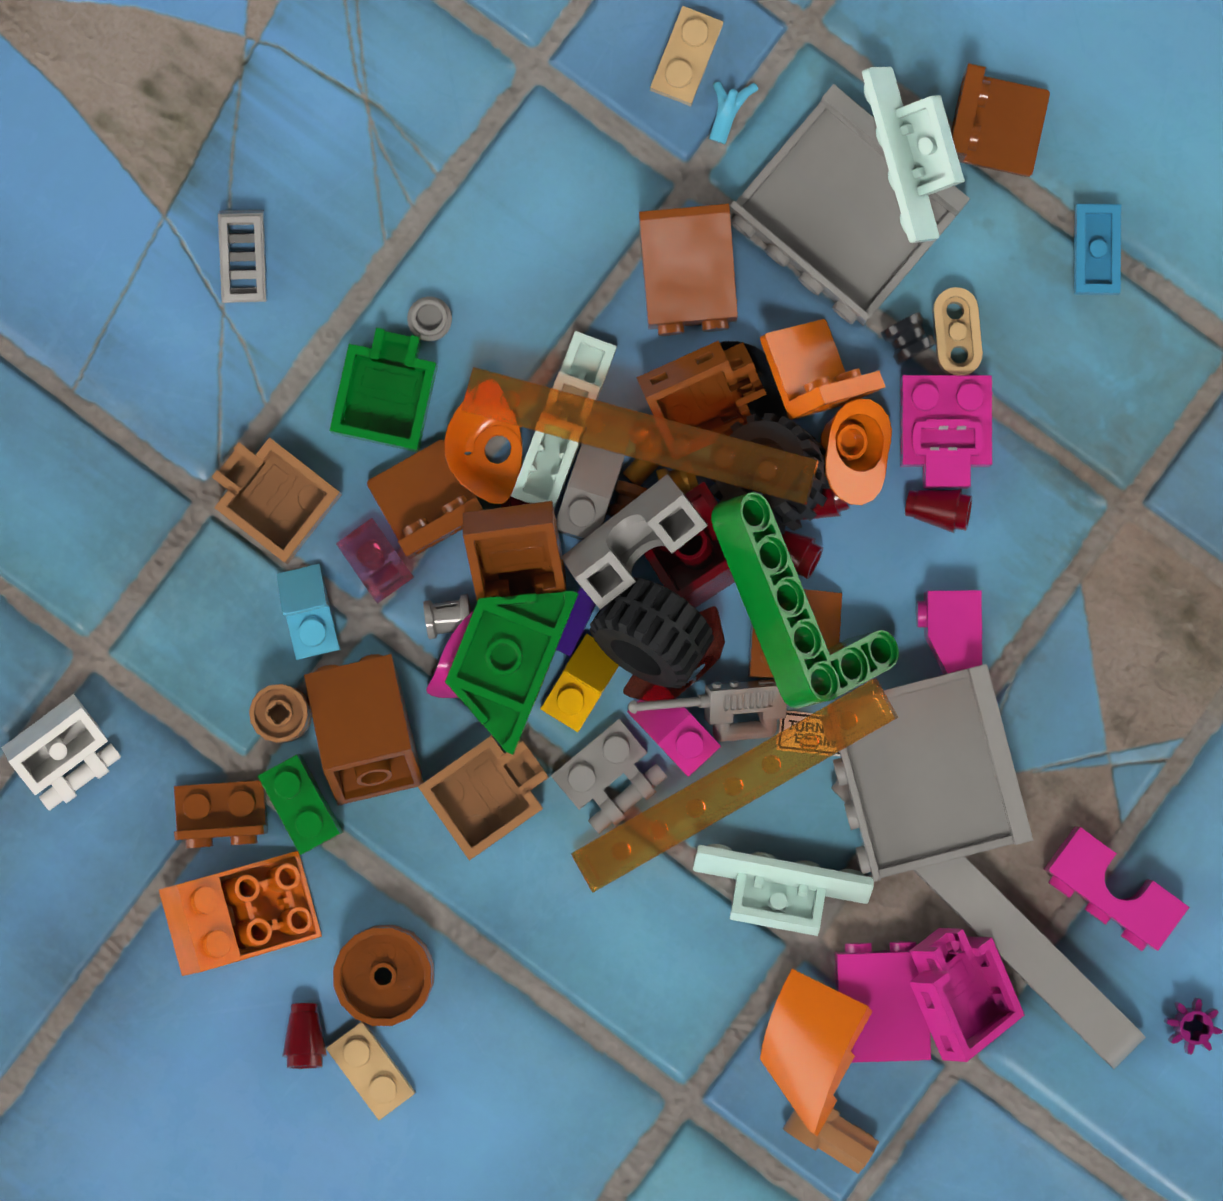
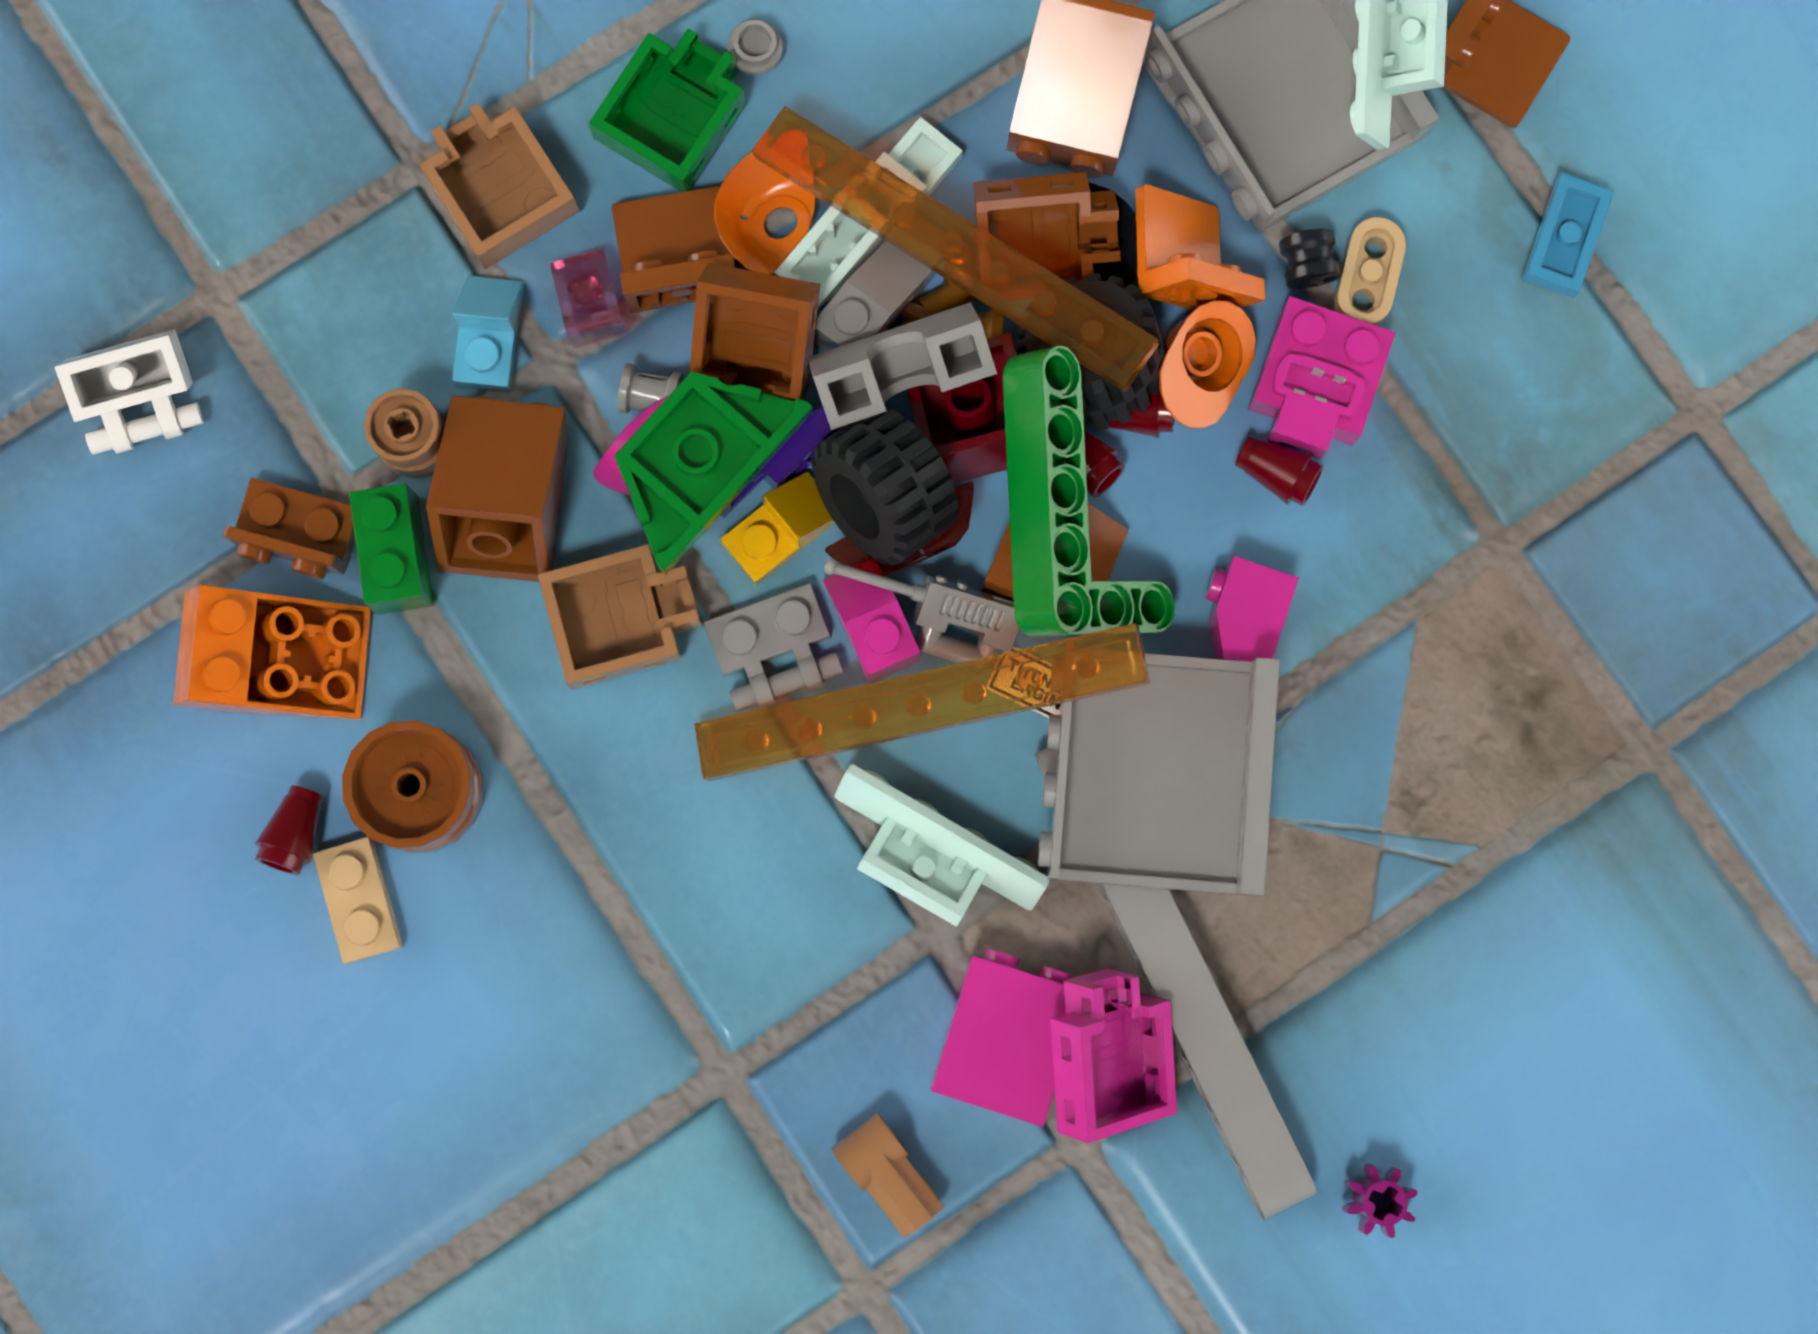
camera: 10 degrees right, 5 degrees down
orange slope [760,969,873,1136] -> none
dark pink arch [1044,826,1190,951] -> none

